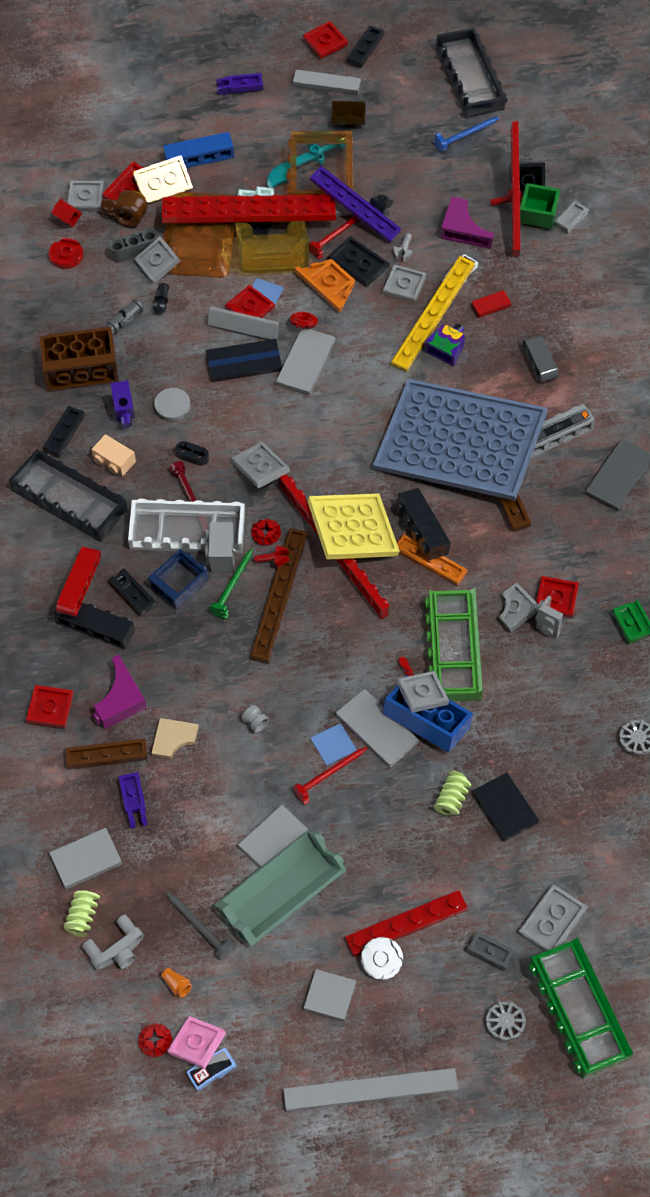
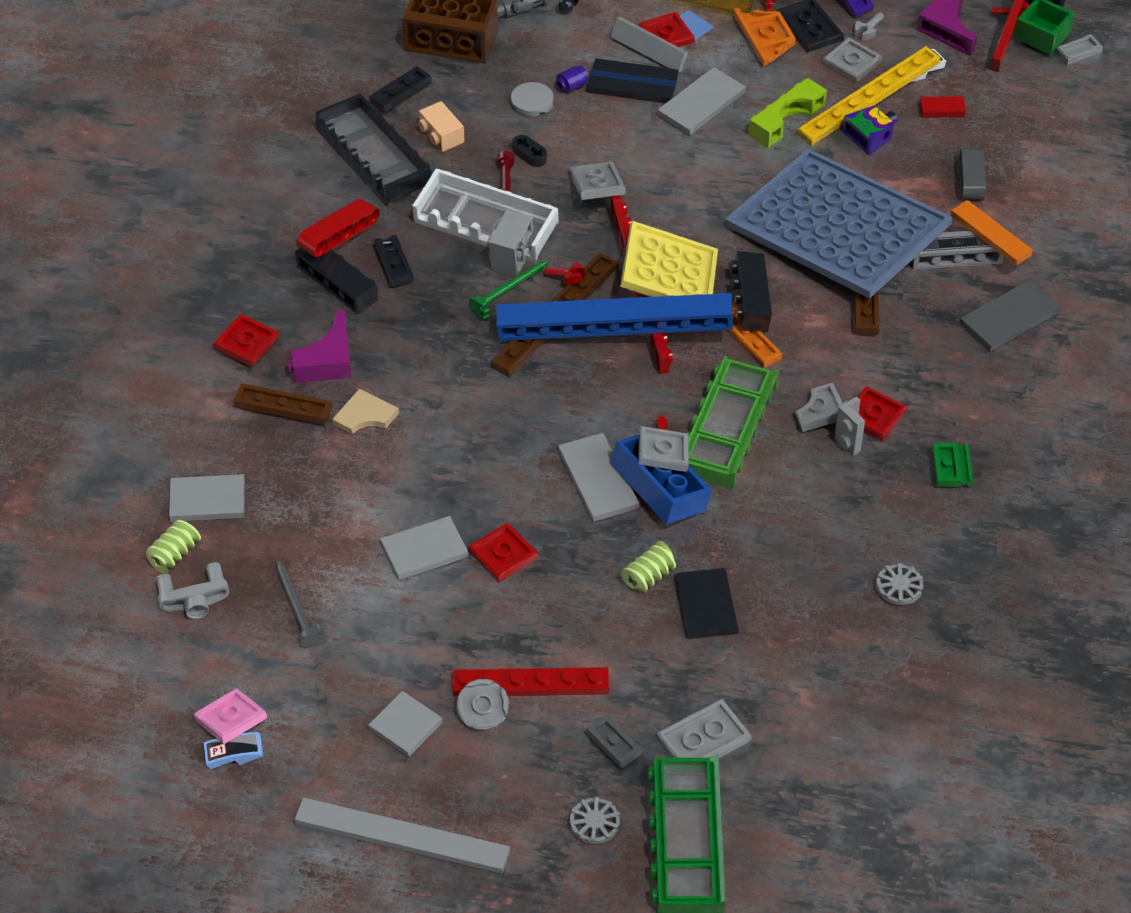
camera: 20 degrees right, 10 degrees down
dark purple torso [110,380,135,428] -> none
dark purple hinge [119,772,148,829] -> none
red gear [138,1023,172,1057] -> none
dark blue window [148,548,208,609] -> none
orange cone [161,968,192,998] -> none
sand green panel [214,830,346,946] -> none
light grey wheel [242,705,269,733] -> none
red gear [251,517,281,545] -> none
red gear [290,311,318,329] -> none
red piece [293,746,368,805] -> none
medium blue sticker [311,723,357,765] -> none
none -> red tile [468,522,538,583]
none -> blue brick [496,293,733,341]
none -> dark purple brick [556,66,588,94]
none -> lime arch [749,78,827,148]
none -> orange tile [951,200,1033,266]

